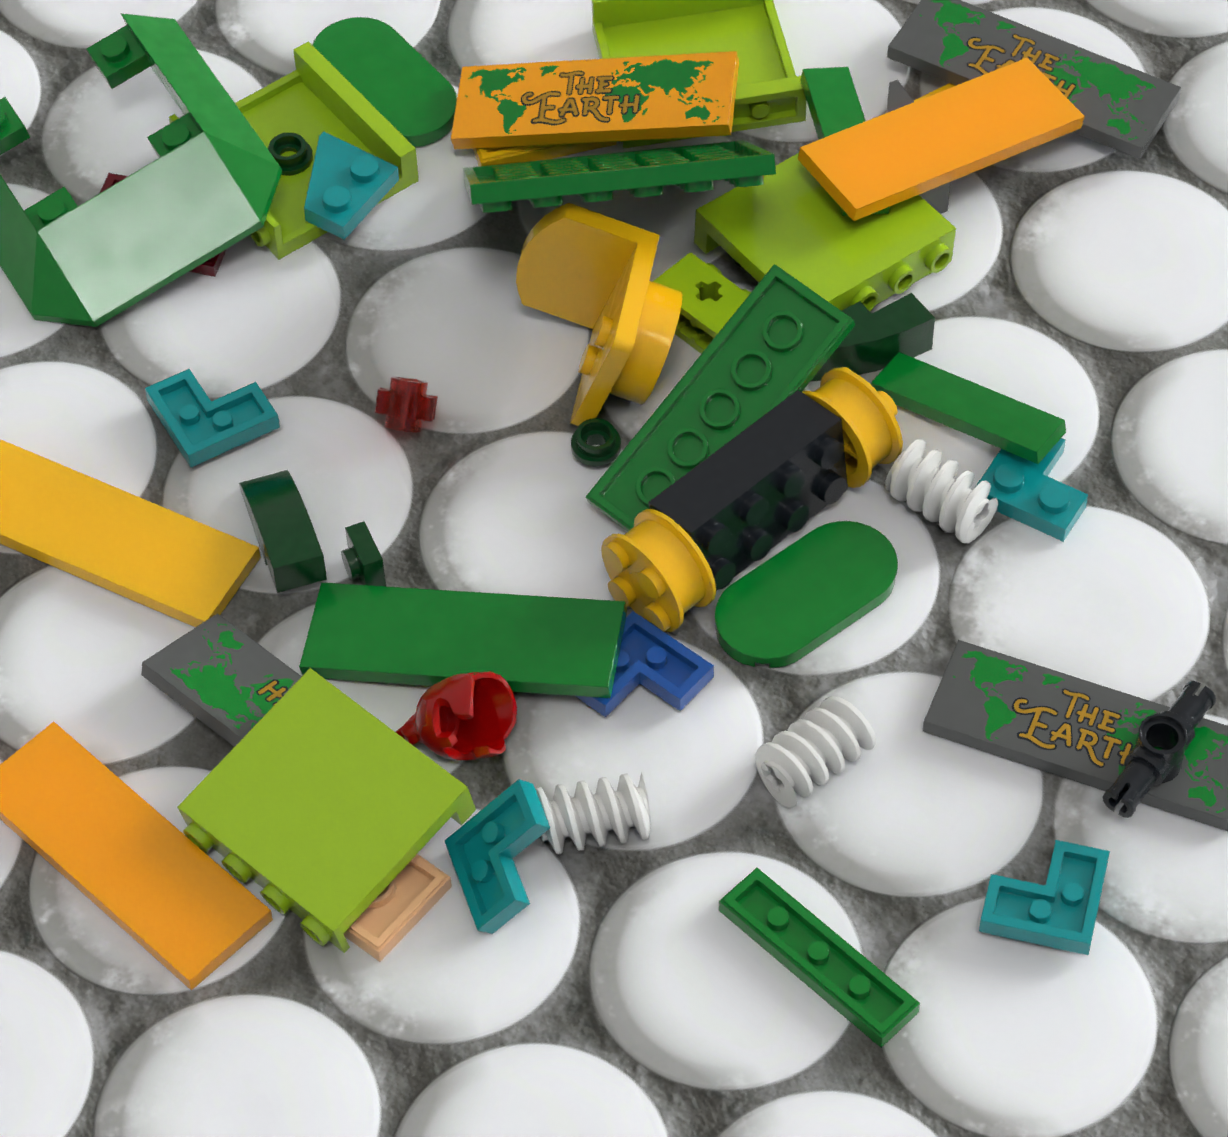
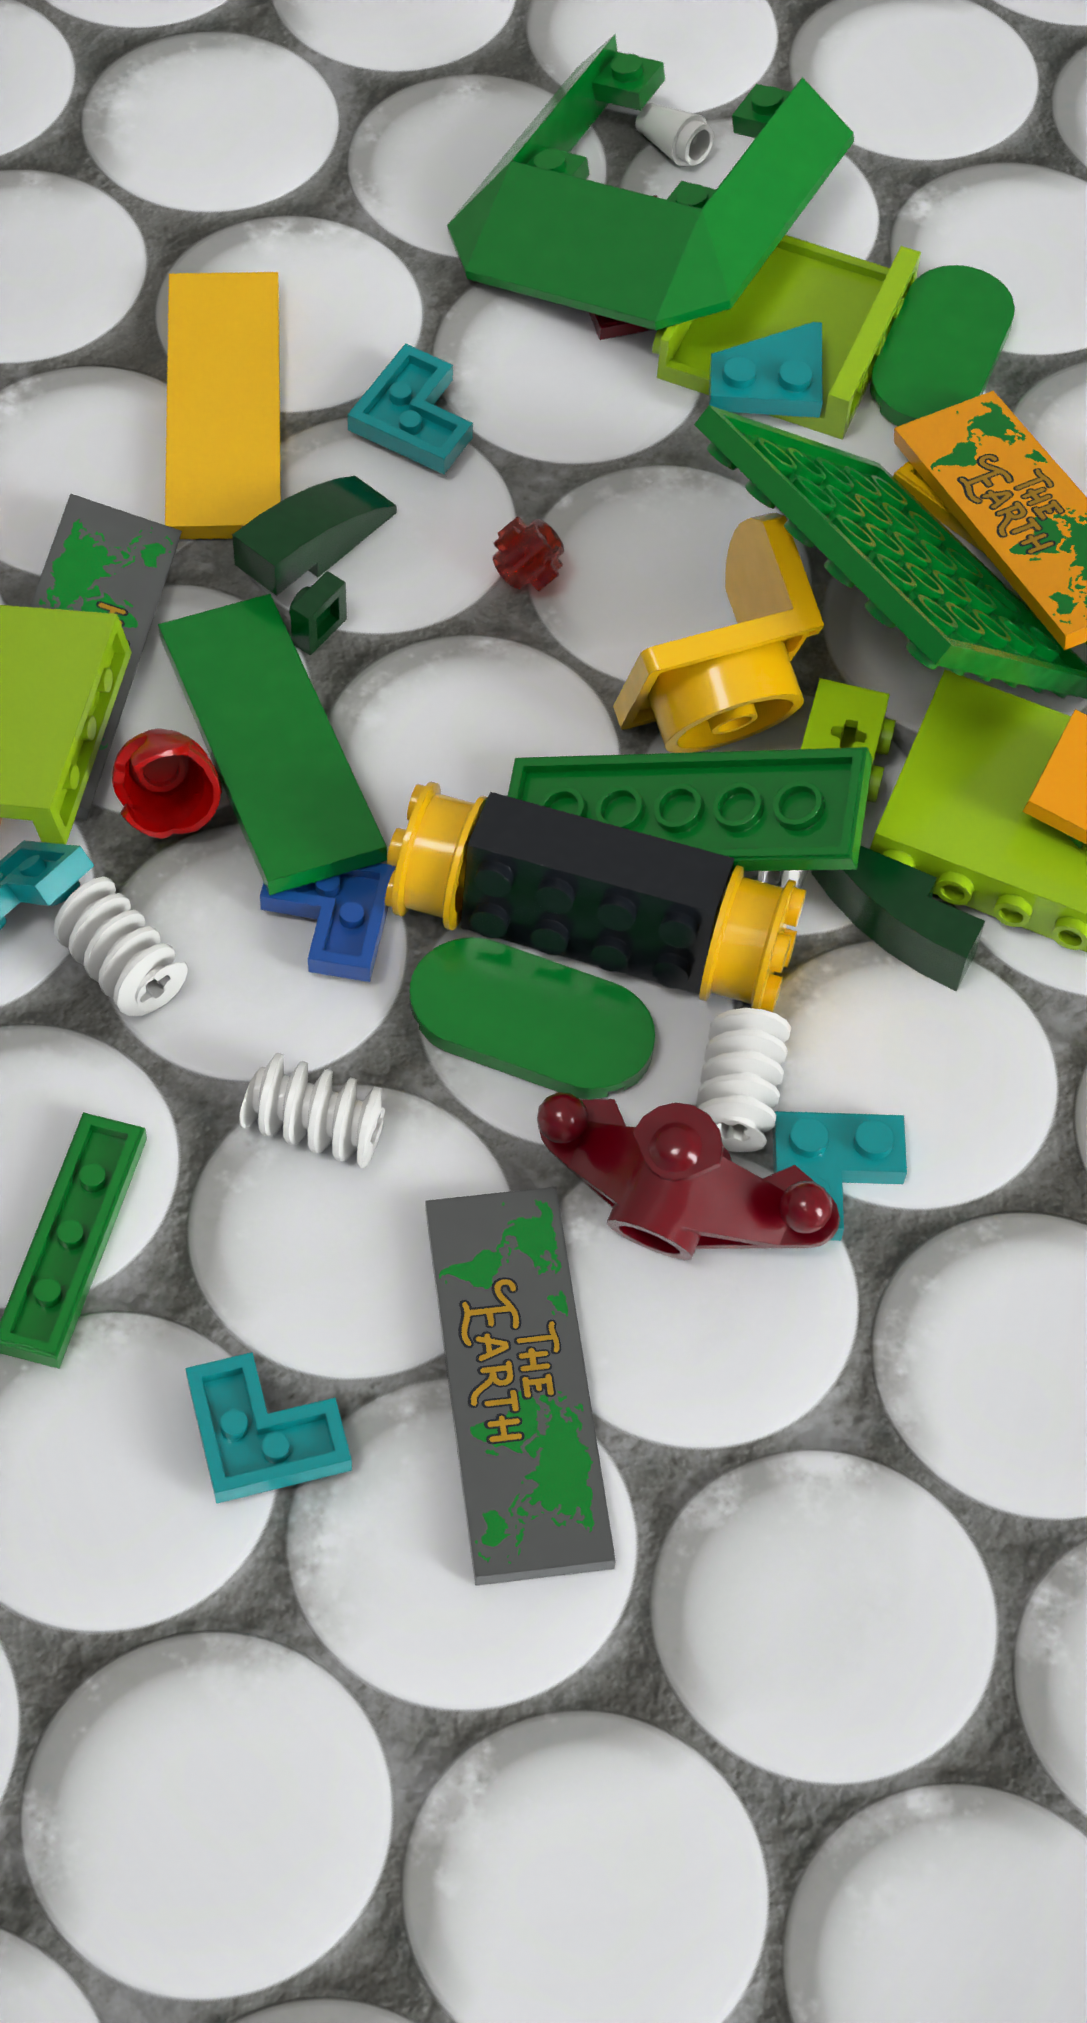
camera: 55 degrees right, 5 degrees up
dark green plate [268,132,313,176] -> none
dark green plate [571,418,621,466] -> none
green tile [871,352,1066,464] -> none
black pin [1102,680,1216,818] -> none
none -> dark red piece [537,1092,840,1260]
none -> white cone [635,102,714,166]

